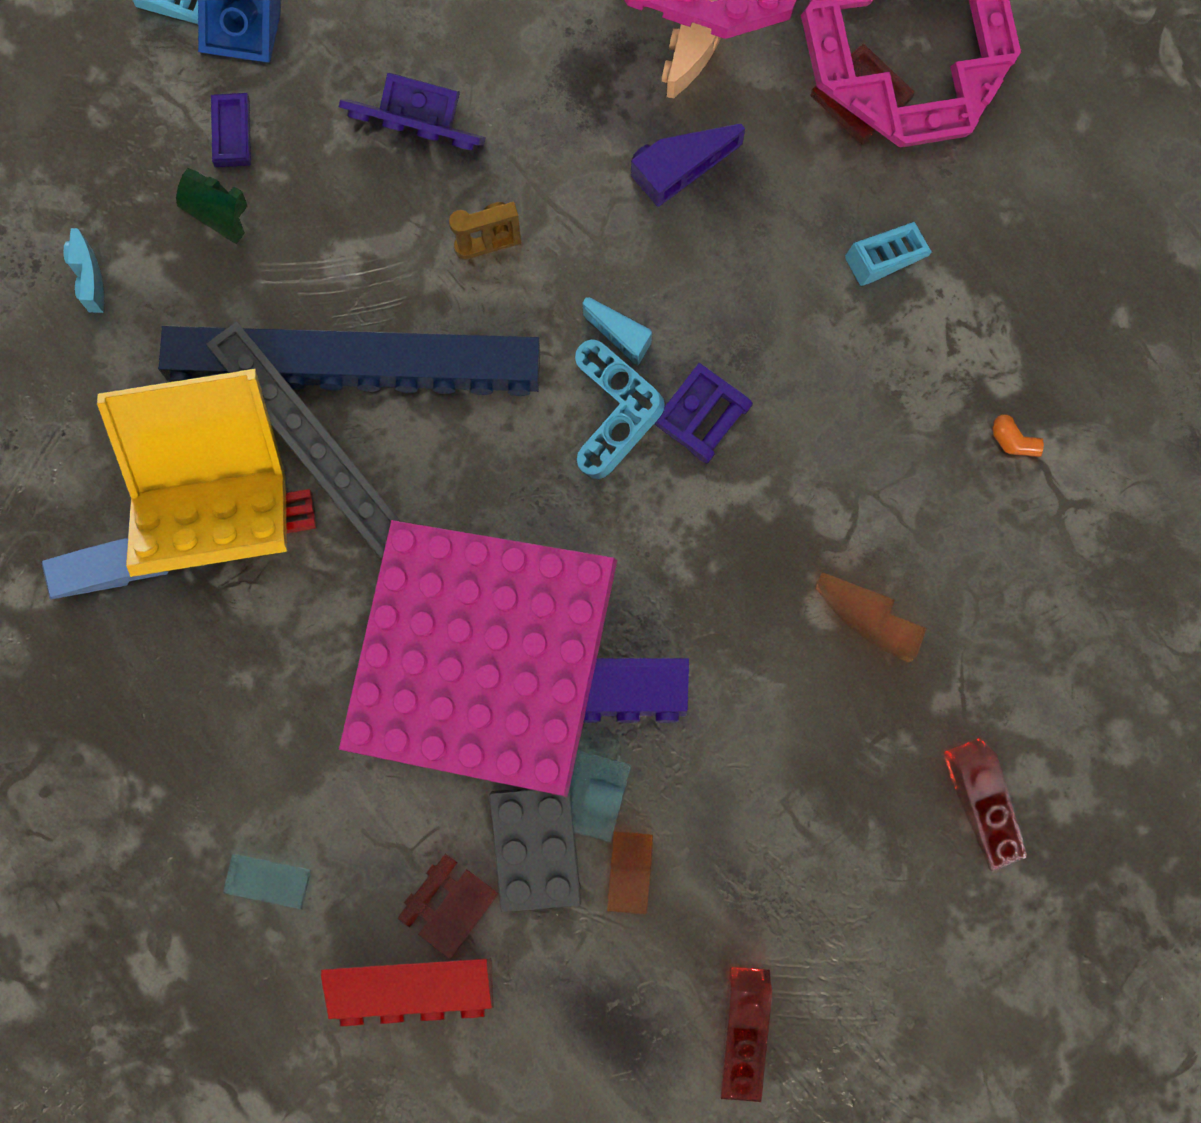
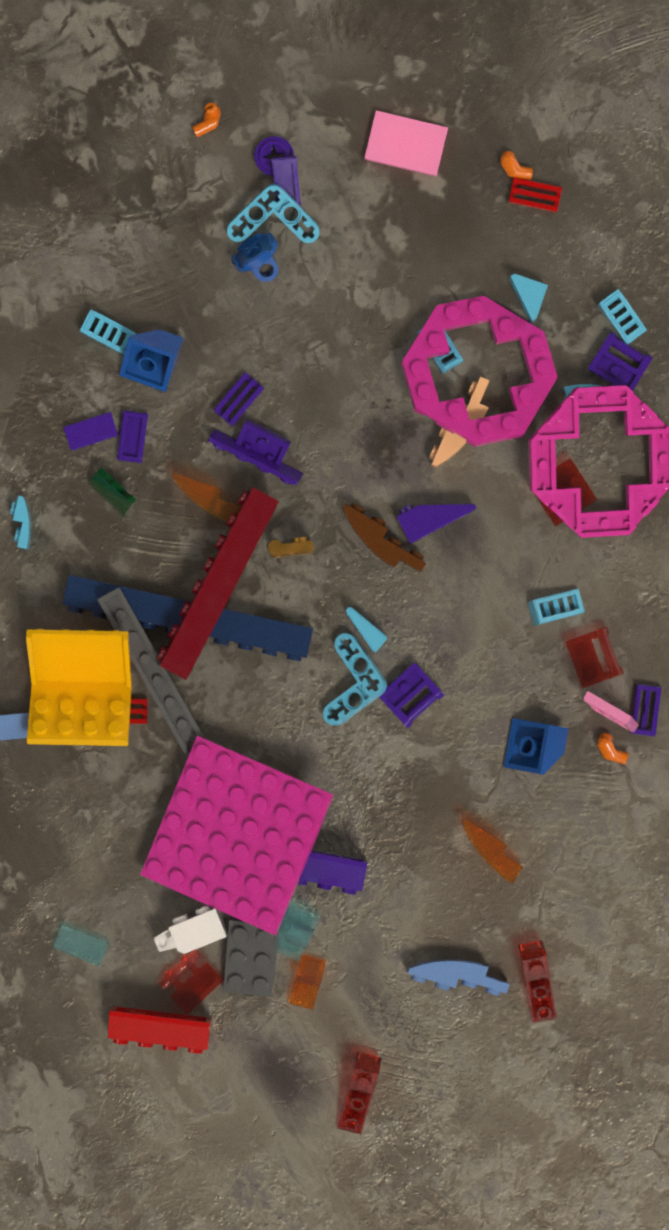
camera: 10 degrees right, 10 degrees up
none -> dark purple tile [64,412,119,451]
none -> white hinge [154,905,228,954]
none -> dark red brick [156,487,279,680]
none -> clear orange slope [172,473,239,523]
none -> dark purple tile [213,372,264,427]
none -> reddish brown slope [343,503,426,573]
none -> medium blue slope [407,959,510,996]
none -> blue slope [503,718,569,775]
none -> clear red plate [565,627,624,688]
none -> bright pink tile [583,691,639,733]
none -> dark purple tile [630,684,662,737]

